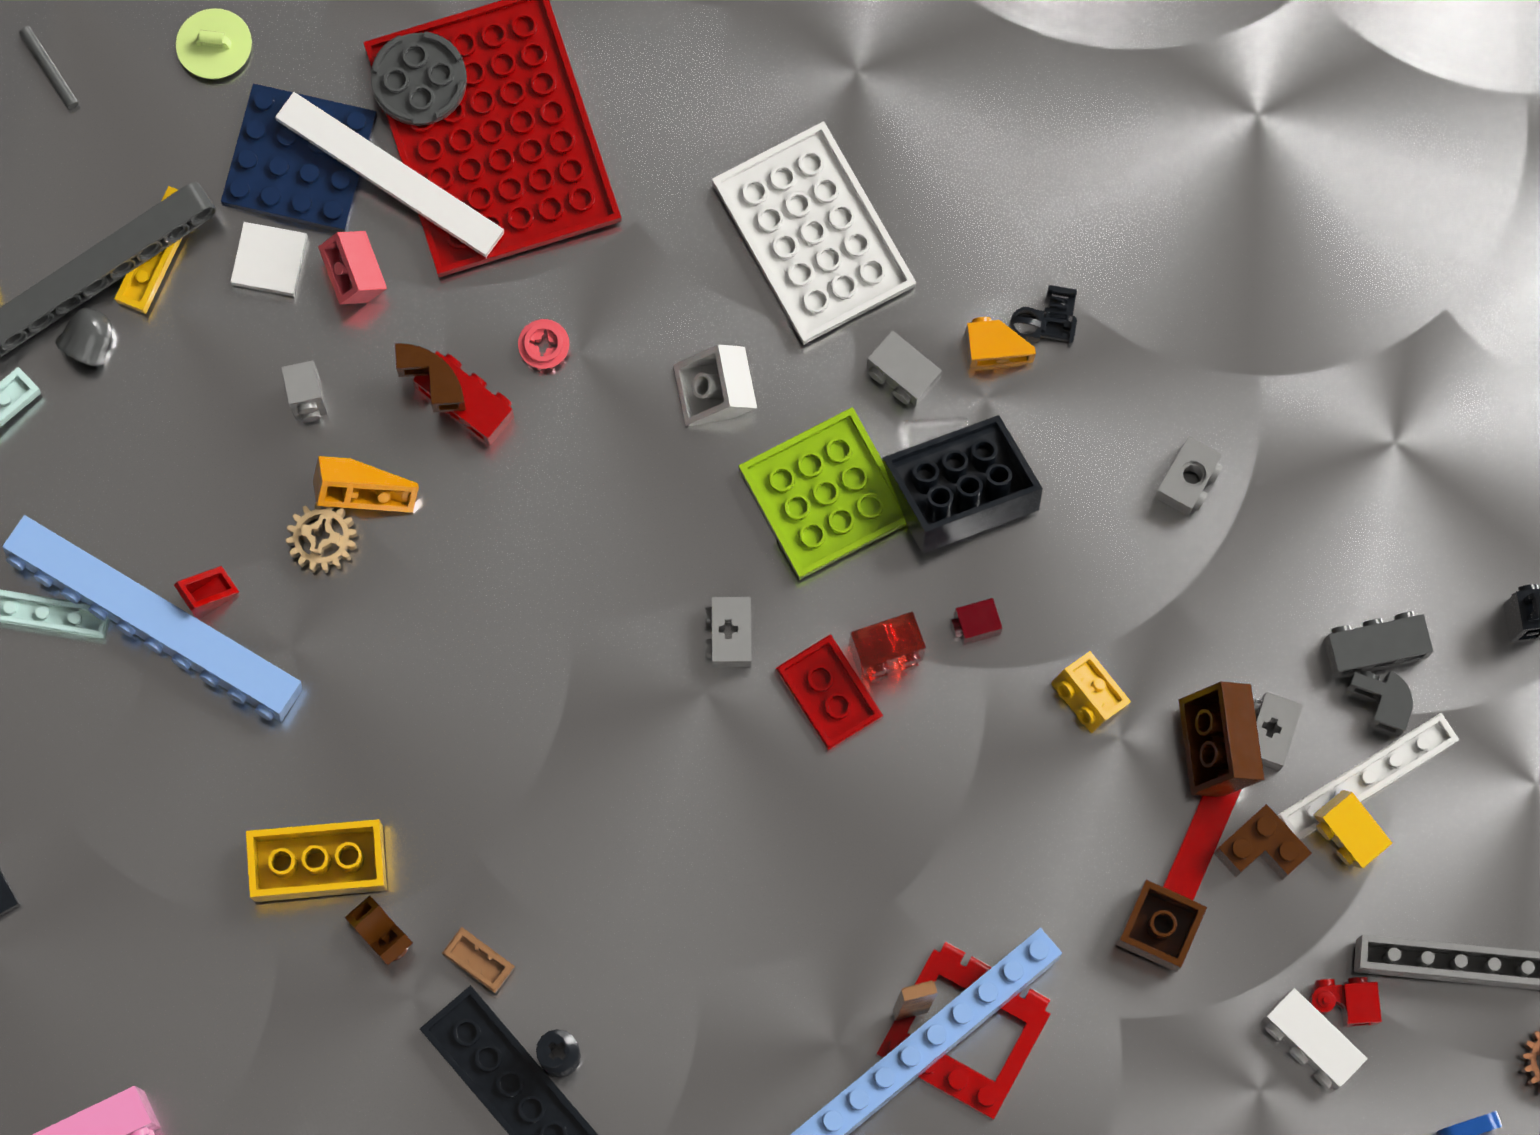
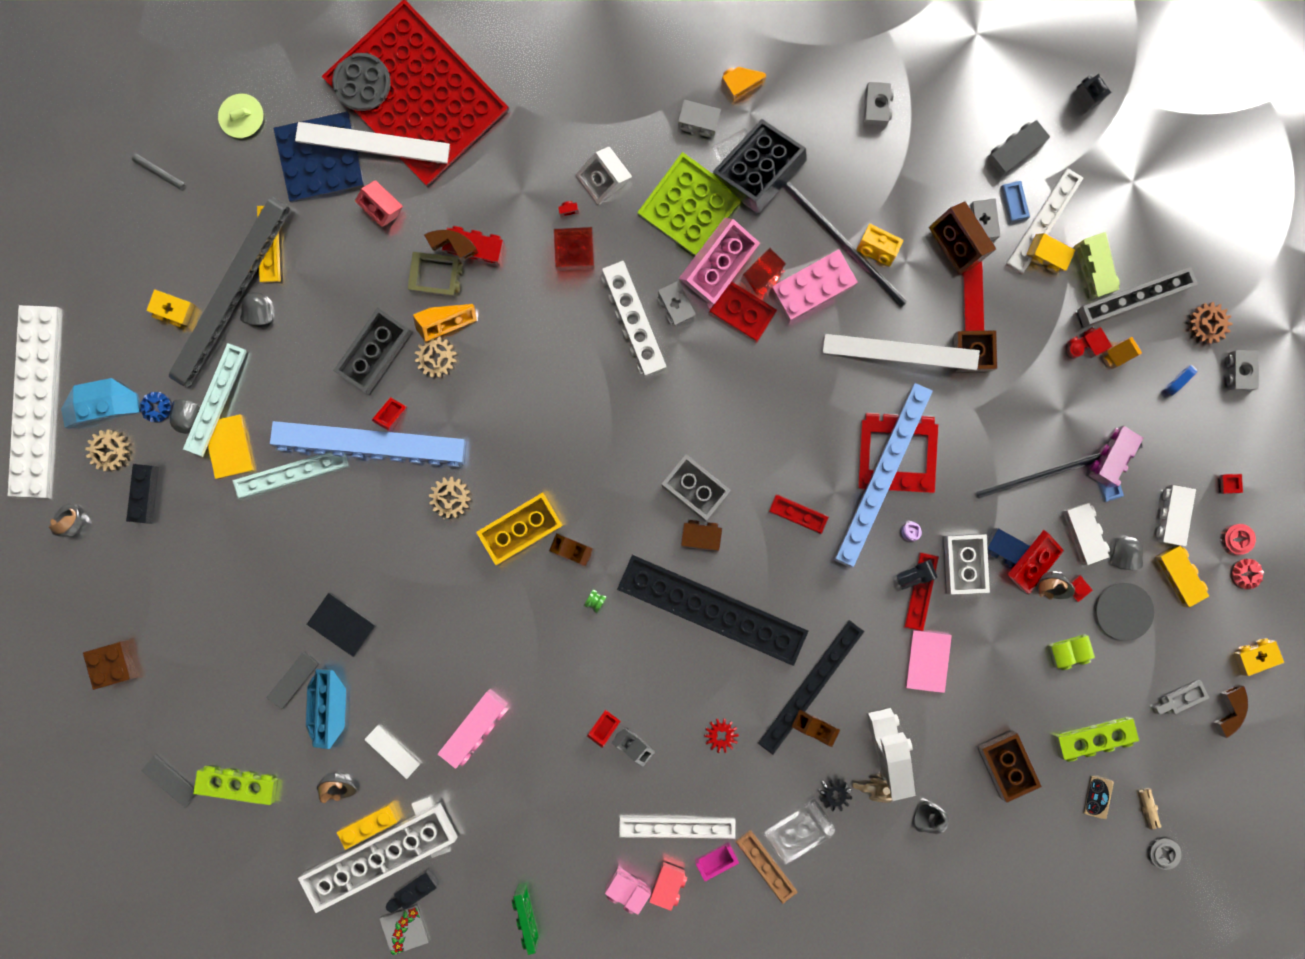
camera: 25 degrees left, 10 degrees up
white tile [230,222,308,297] -> none
light grey brick [281,360,328,422] -> none
medium nougat plate [441,927,515,994] -> none
coral gear [518,319,569,370] -> none
black piece [536,1029,581,1078] -> none
white plate [712,121,916,345] -> none
medium nougat tile [893,981,938,1021] -> none
dark red brick [950,598,1003,645] -> none
black piece [1009,285,1077,347] -> none
reddish brown brick [1214,804,1312,880] -> none
white brick [1263,988,1368,1090] -> none
dark grey brick [1346,671,1413,736] -> none
none -> dark grey brick [333,307,412,395]
none -> olive window [408,252,463,298]
none -> tan gear [429,477,471,518]
none -> clear red brick [554,227,595,271]
none -> red plate [558,201,579,218]
none -> bright green wheel [584,589,606,613]
none -> white brick [600,260,667,377]
none -> light grey brick [661,454,731,521]
none -> bright pink brick [679,218,760,304]
none -> reddish brown brick [681,519,722,551]
none -> red tile [768,494,829,534]
none -> bright pink brick [771,249,858,323]
none -> black piece [783,182,907,306]
none -> white tile [823,334,980,370]
none -> medium blue tile [1001,181,1030,223]
none -> yellowish green wedge [1074,232,1120,299]
none -> light orange slope [1102,337,1142,369]

